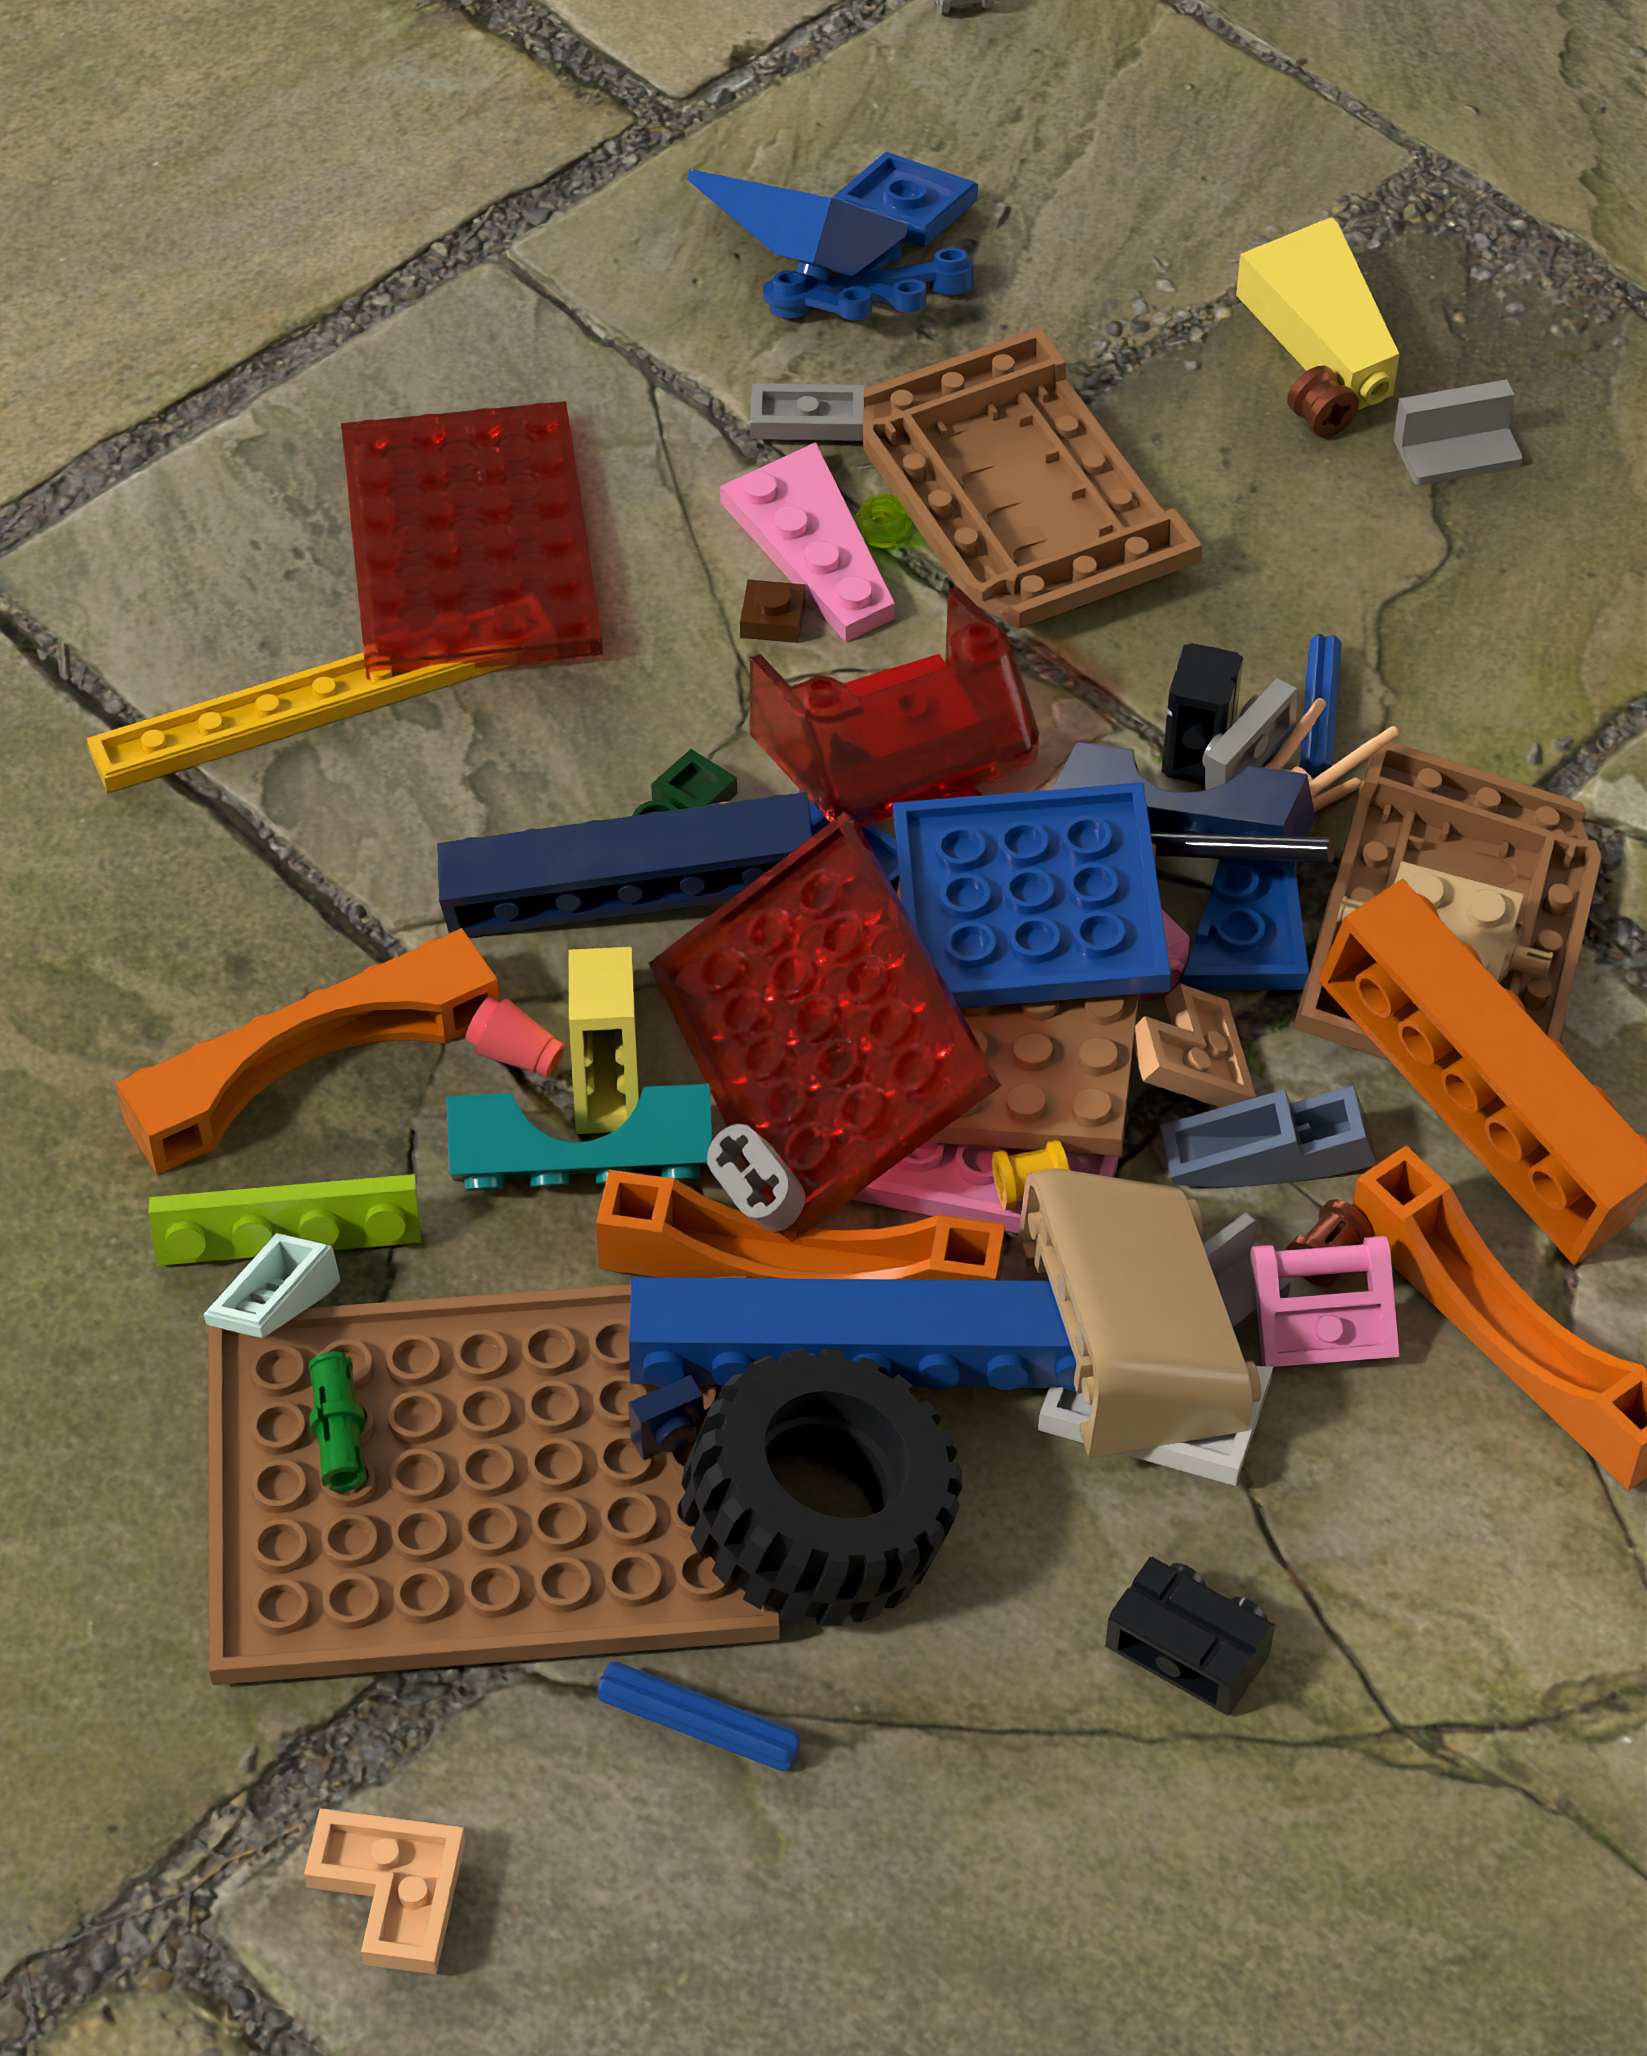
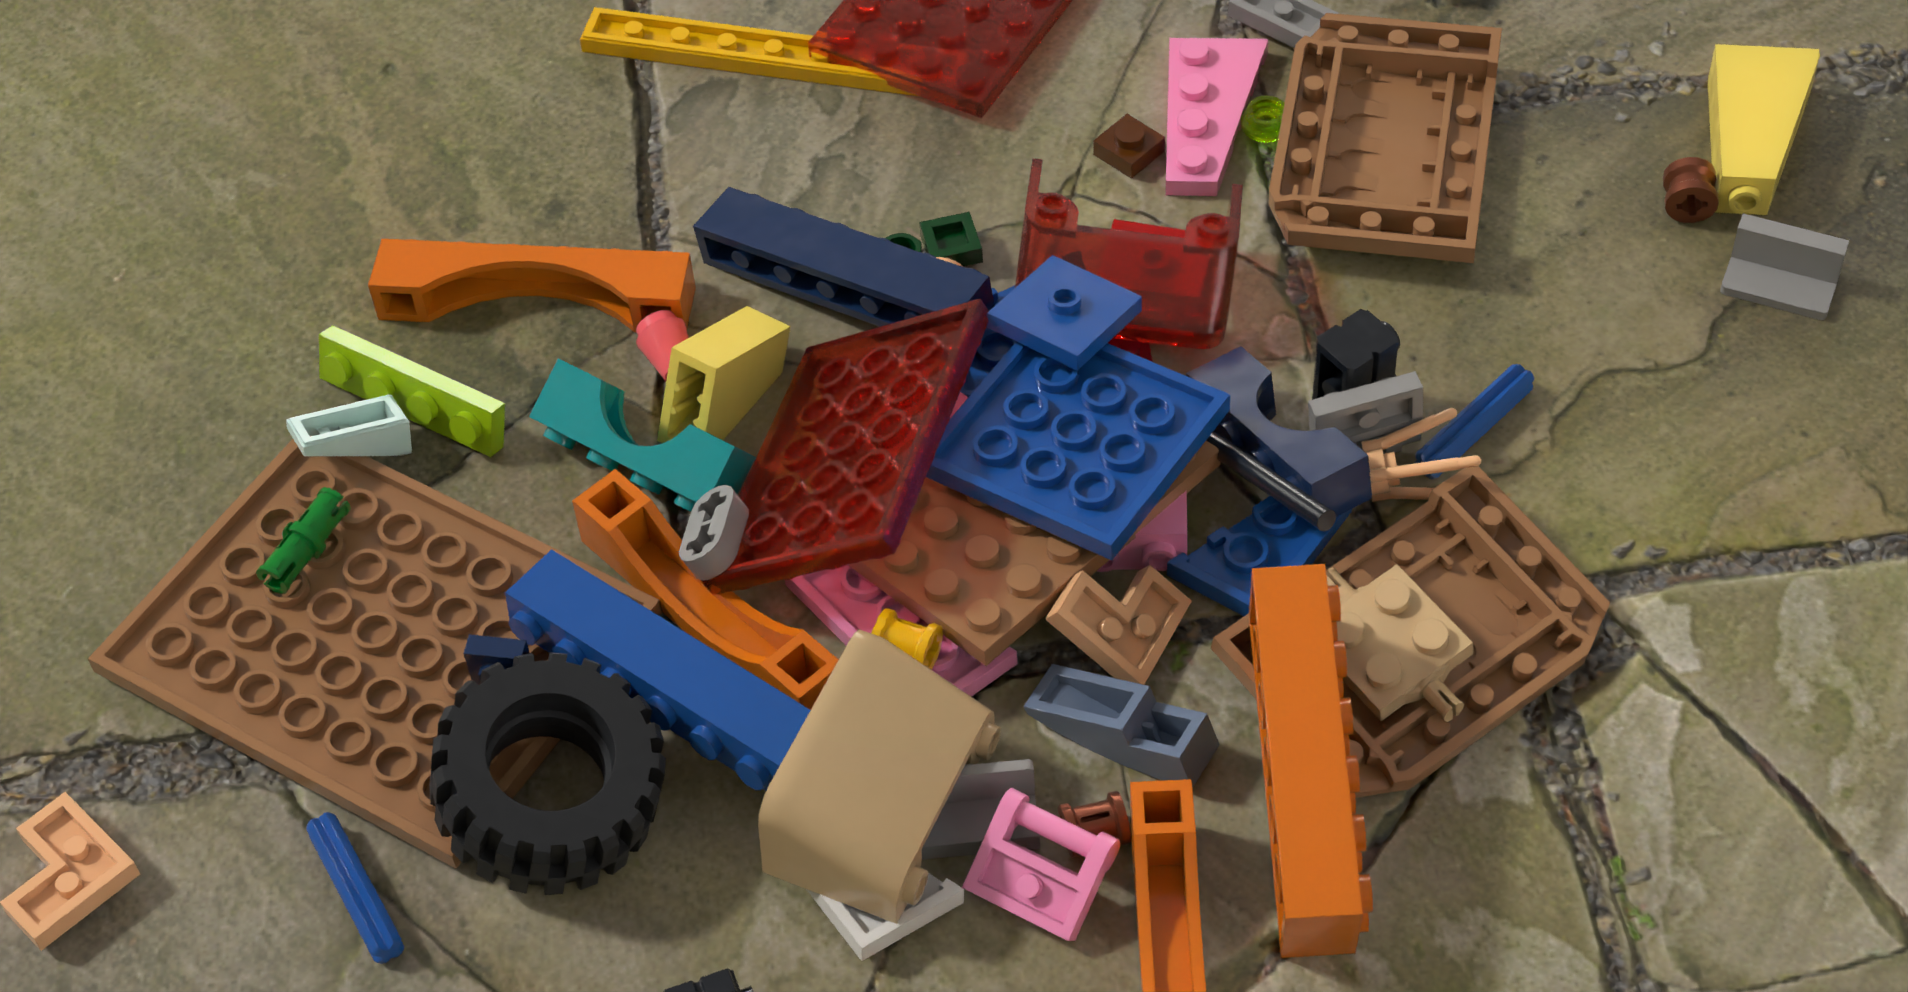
camera: 40 degrees right, 0 degrees up
none -> blue plate [987,255,1142,371]

